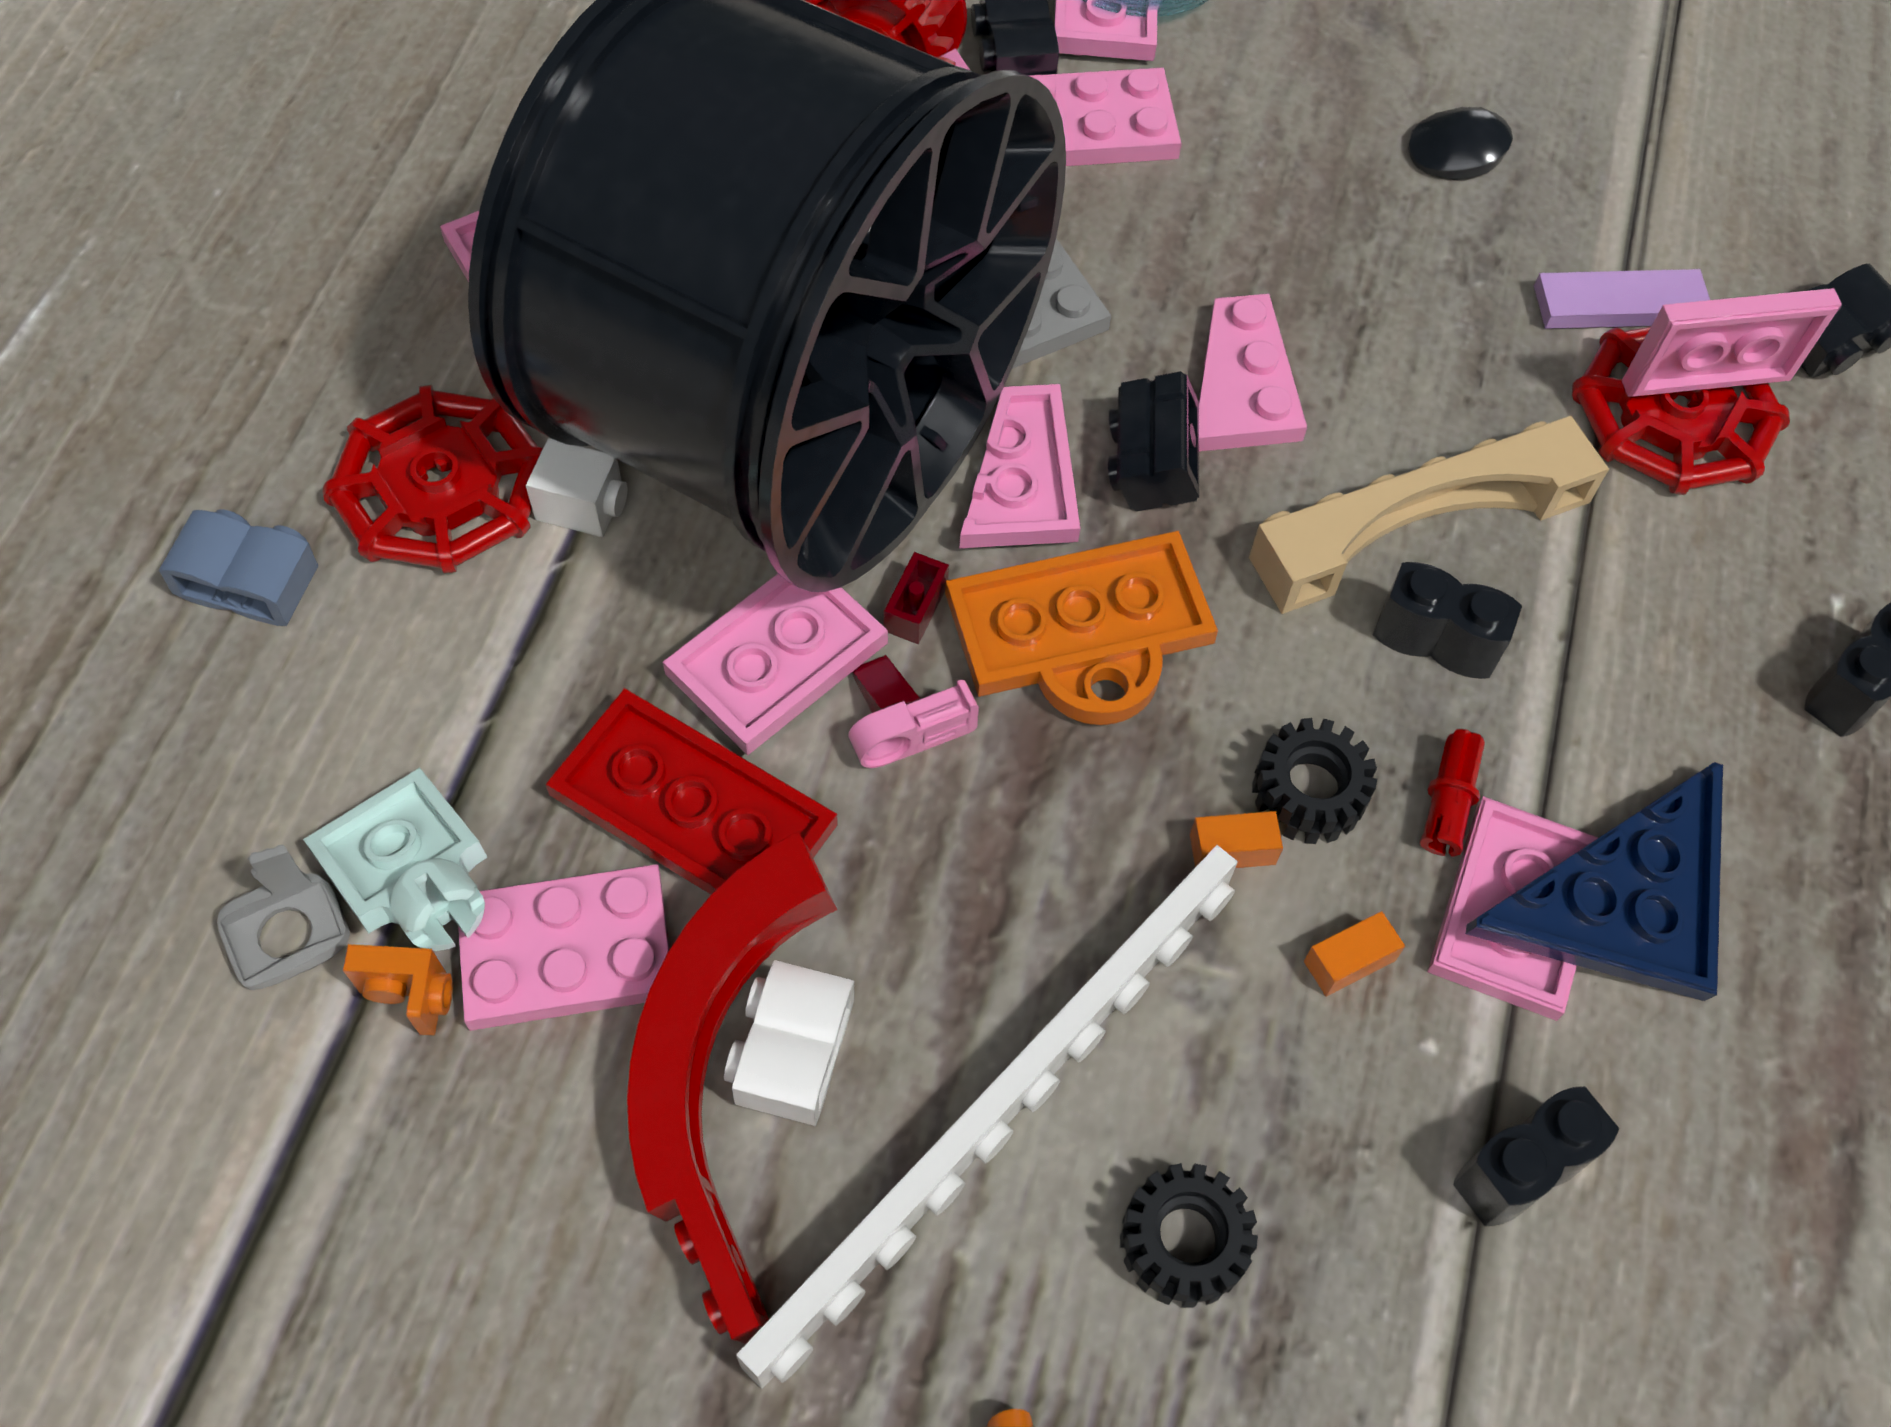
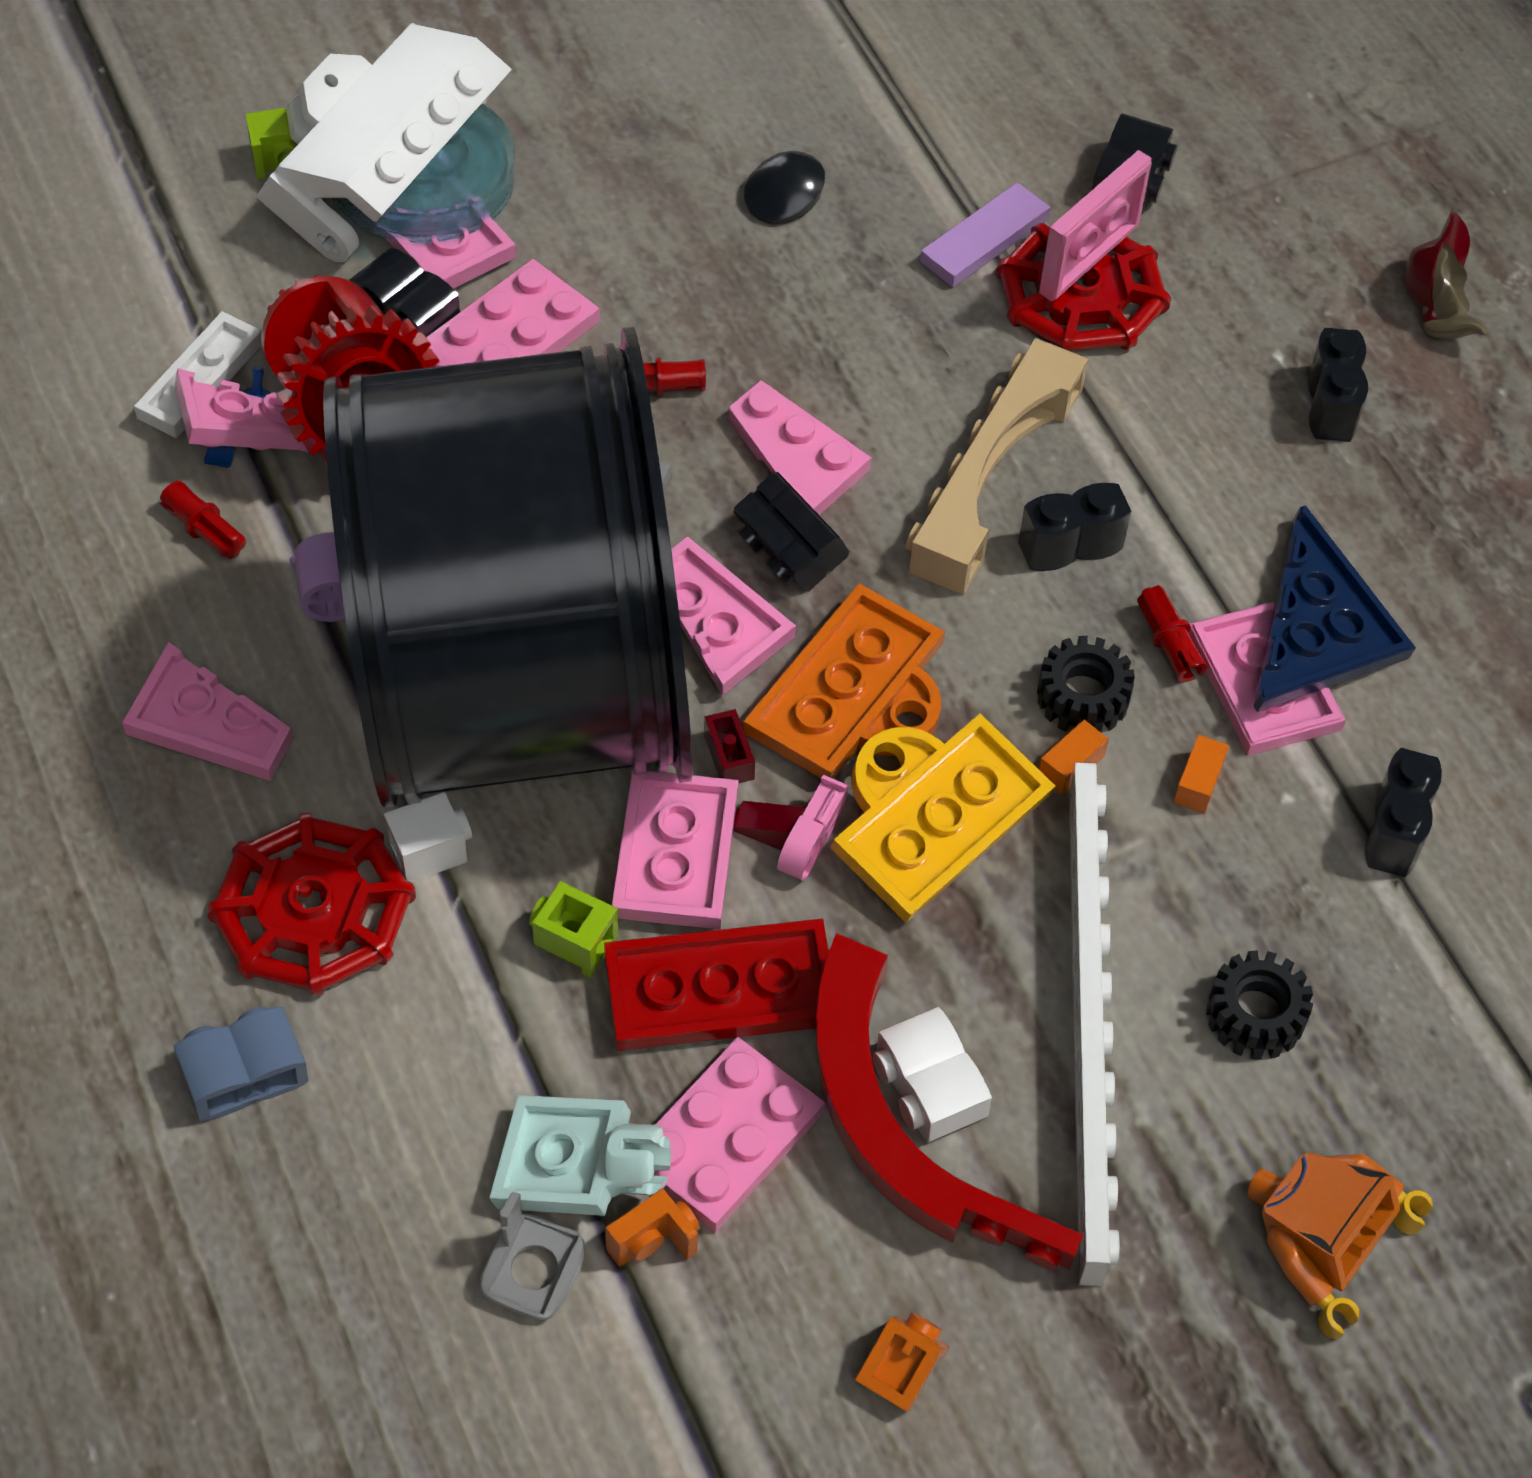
camera: 40 degrees left, 5 degrees down
none -> lime brick [529,881,619,978]
none -> red axle [643,357,706,396]
none -> yellow plate [830,713,1055,924]
none -> orange bracket [855,1312,950,1412]

